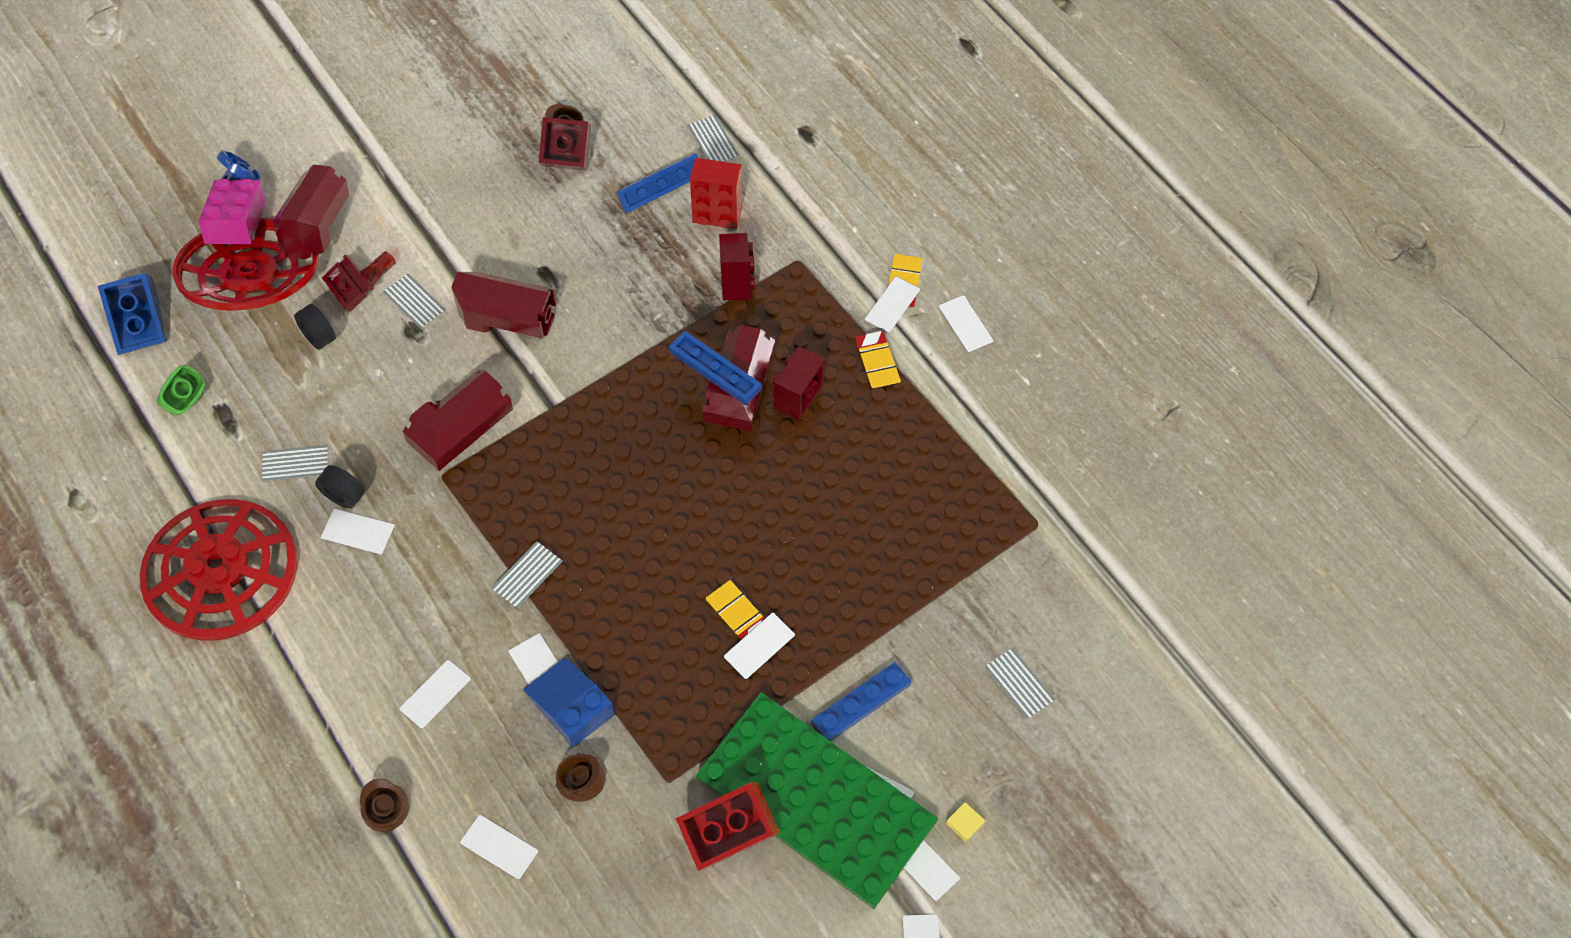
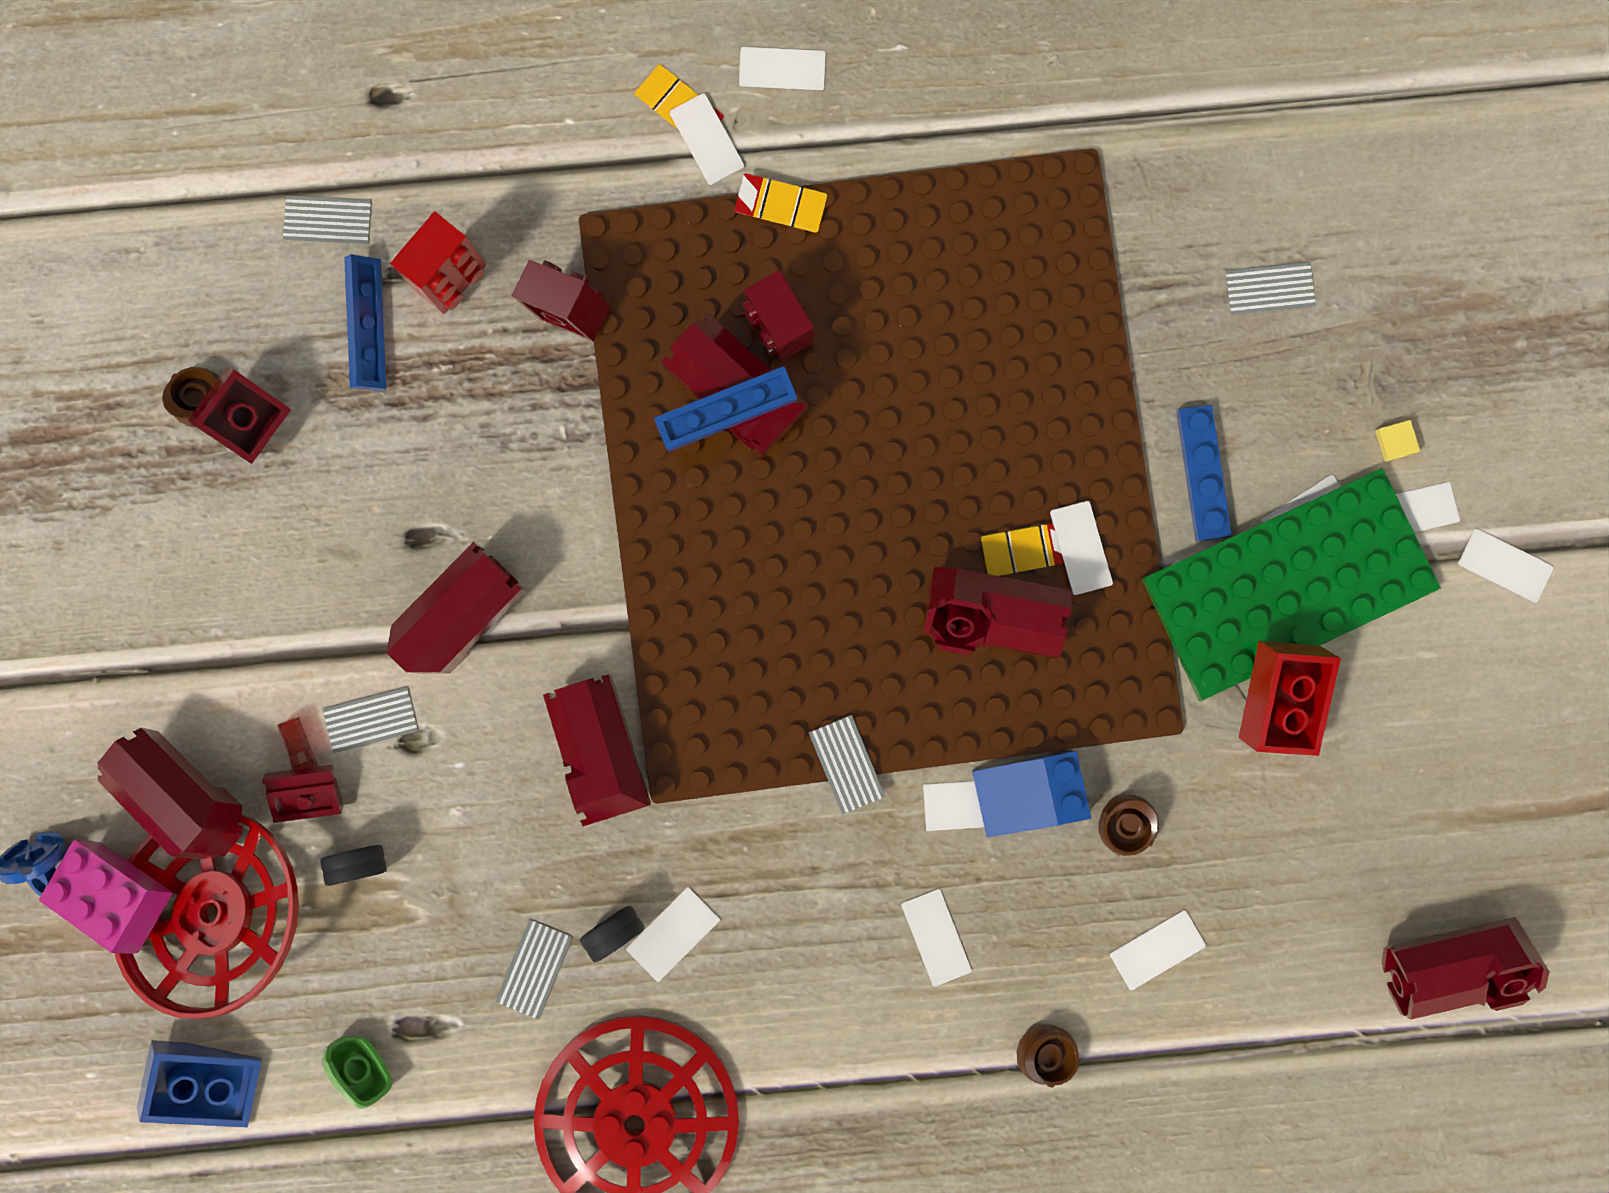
camera: 60 degrees left, 25 degrees up
none -> dark red brick [924,567,1072,659]

